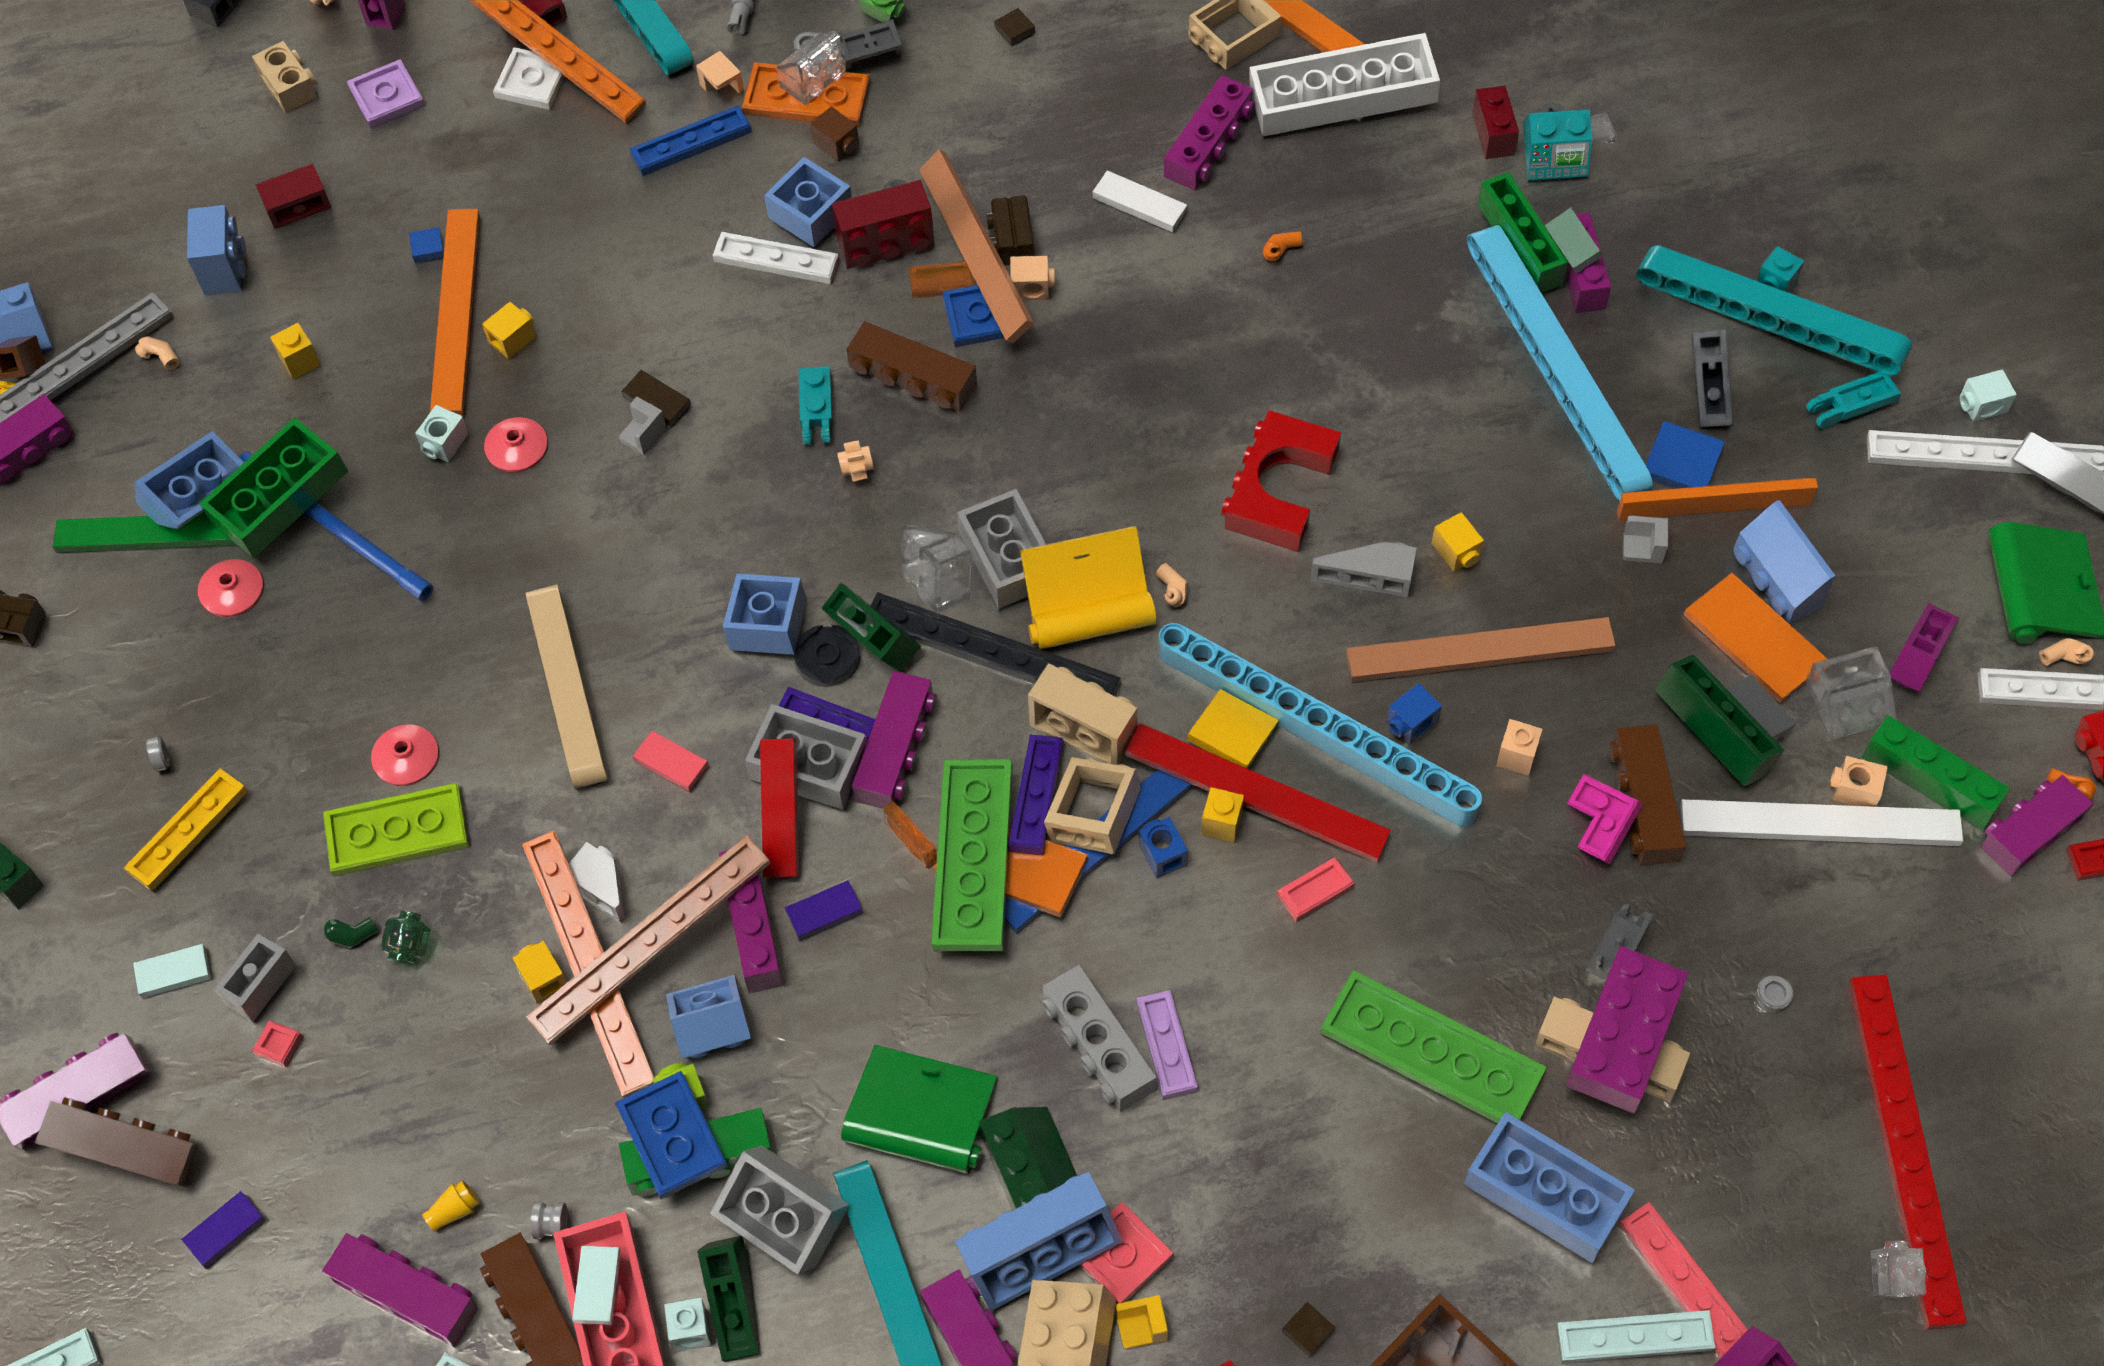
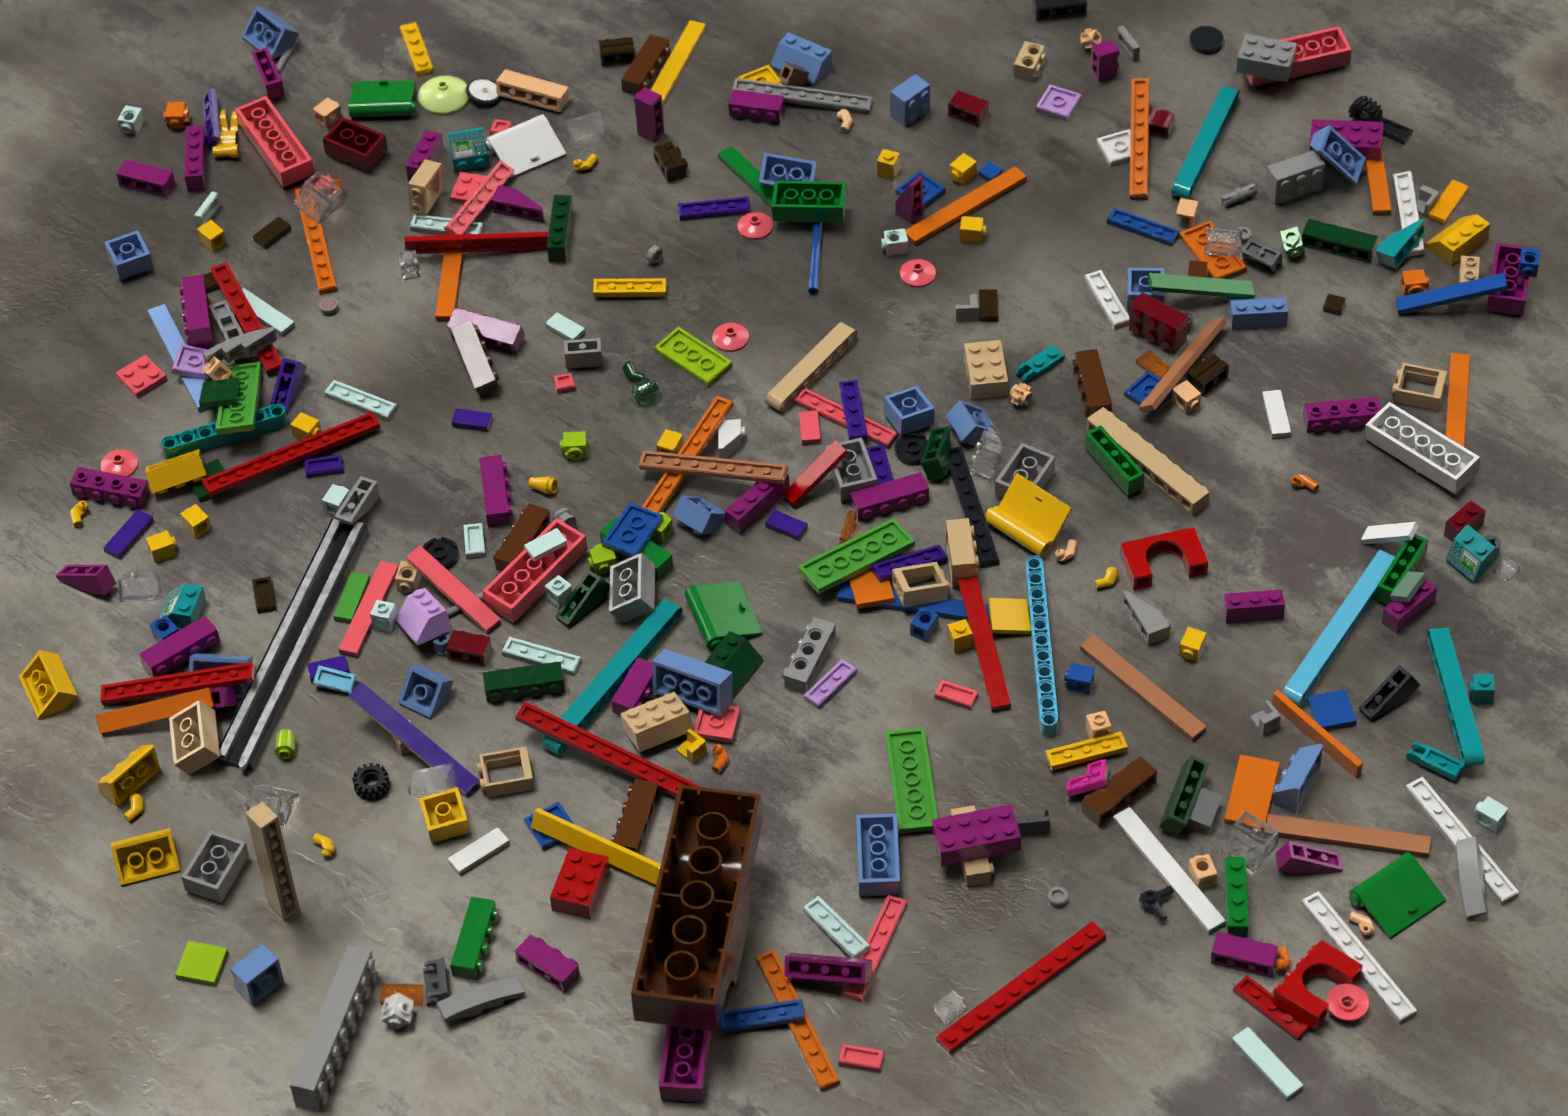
camera: 55 degrees right, 10 degrees down
none -> lime brick [560,431,587,461]
none -> lime brick [587,544,617,575]
none -> dark purple tile [678,197,751,221]
none -> orange arm [712,744,729,774]
none -> coral tile [794,388,898,449]
none -> dark purple tile [839,380,868,440]
none -> blue tile [895,171,946,210]
none -> magenta slope [895,175,923,224]
none -> medium blue slope [946,400,1000,445]
none -> yellow brick [949,153,977,185]
none -> tan brick [964,340,1008,400]
none -> yellow plate [1045,731,1128,771]
none -> green brick [1085,425,1144,496]
none -> tan brick [1086,407,1209,516]
none -> yellow arm [1094,567,1118,589]
none -> black piece [1139,885,1174,922]
none -> tile [1148,273,1255,299]
none -> magenta brick [1223,589,1285,623]
none -> medium blue slope [1228,297,1288,329]
none -> nougat tile [1265,814,1431,857]
none -> white tile [1361,522,1419,544]

